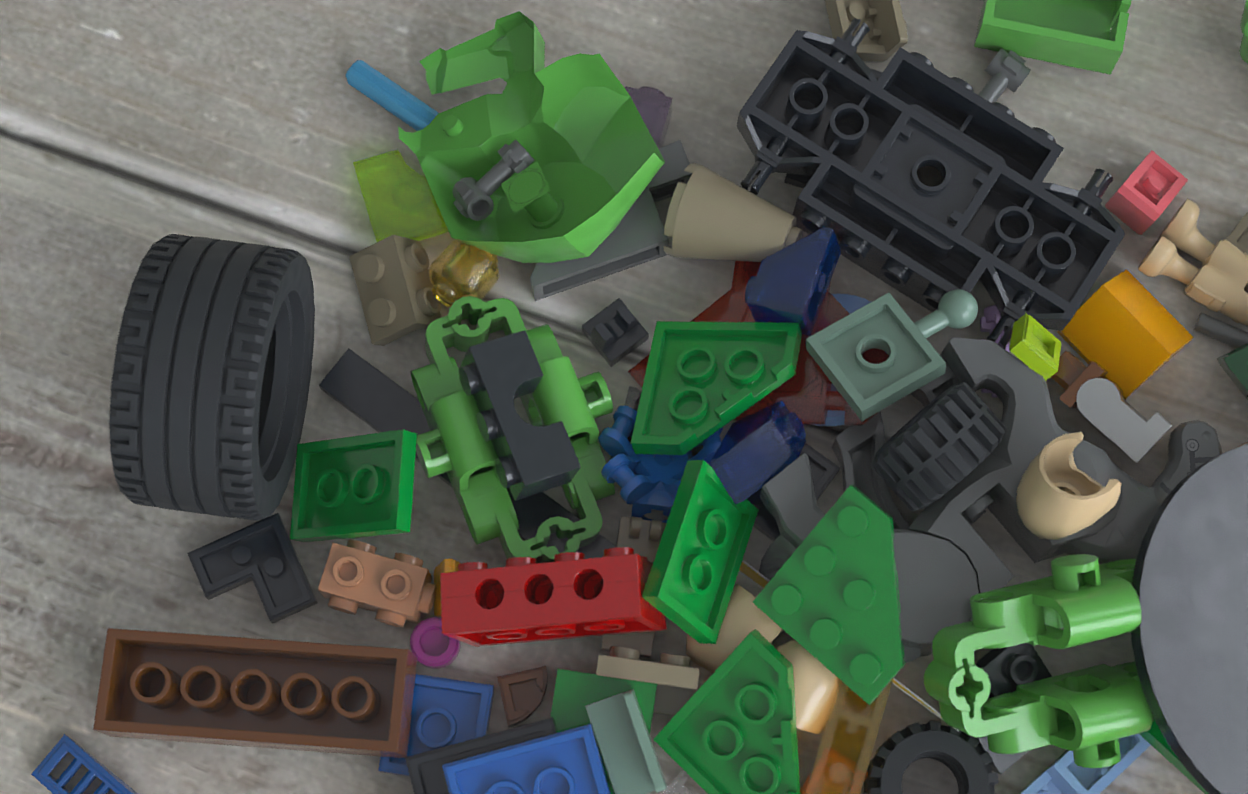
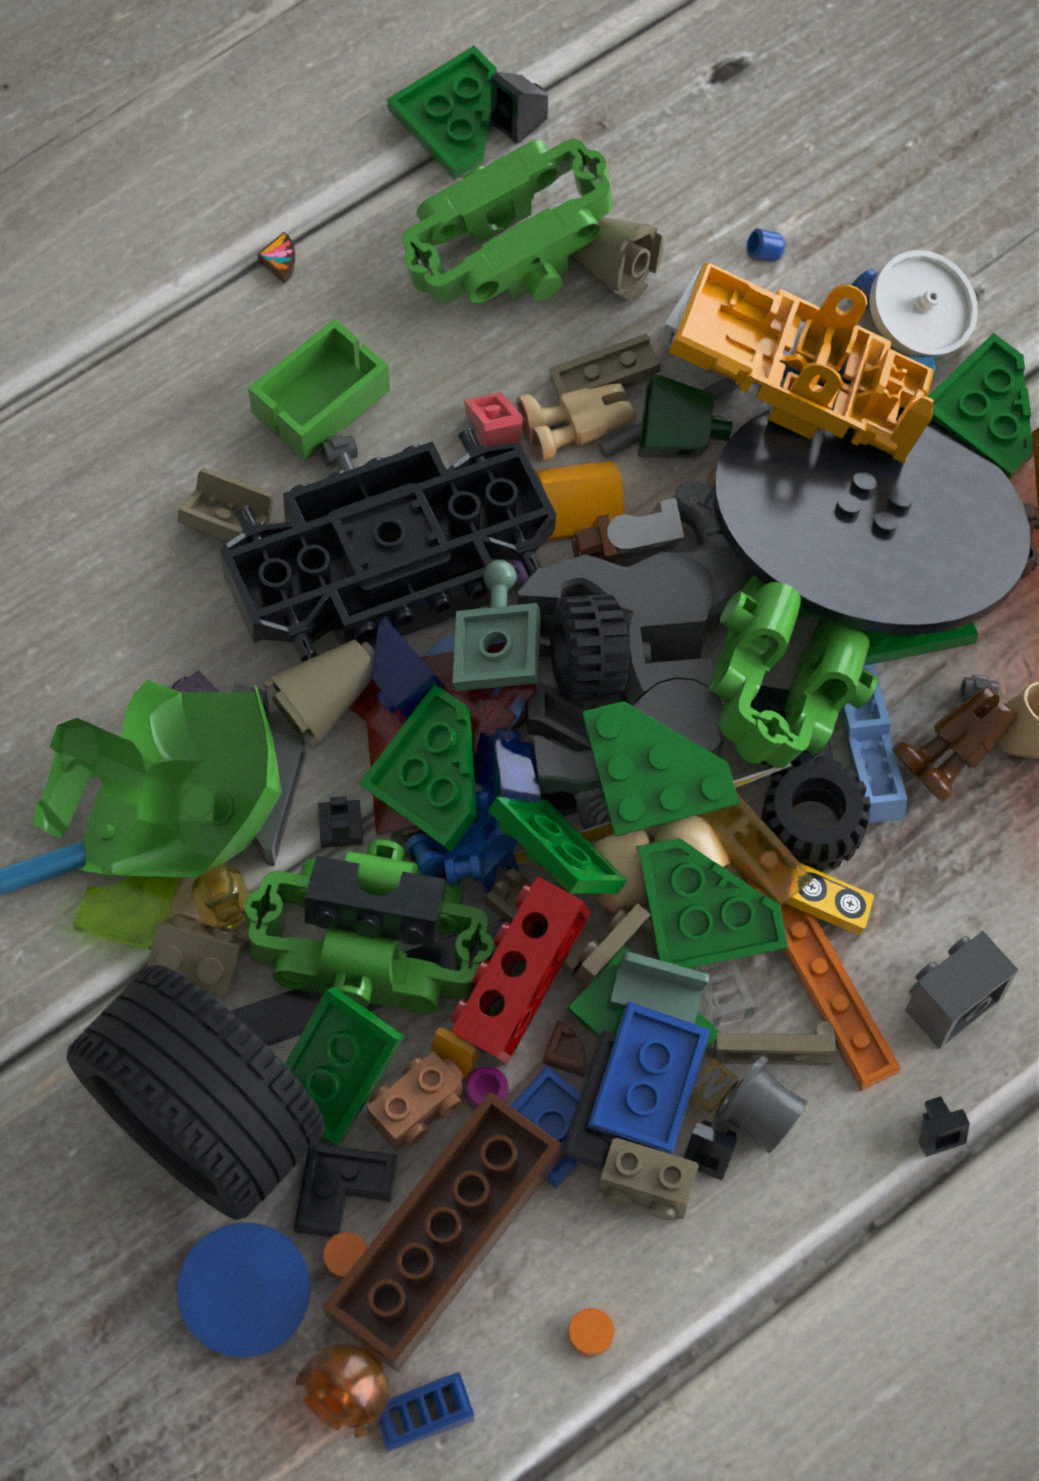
camera: 60 degrees left, 10 degrees down
dark grey bar [452,139,535,221] -> none
lime tile [1009,314,1061,381] -> none
tan piece [1016,432,1121,540] -> none
none -> blue piece [177,1222,311,1358]
none -> clear orange cylinder [295,1344,390,1438]
none -> orange tile [323,1232,367,1280]

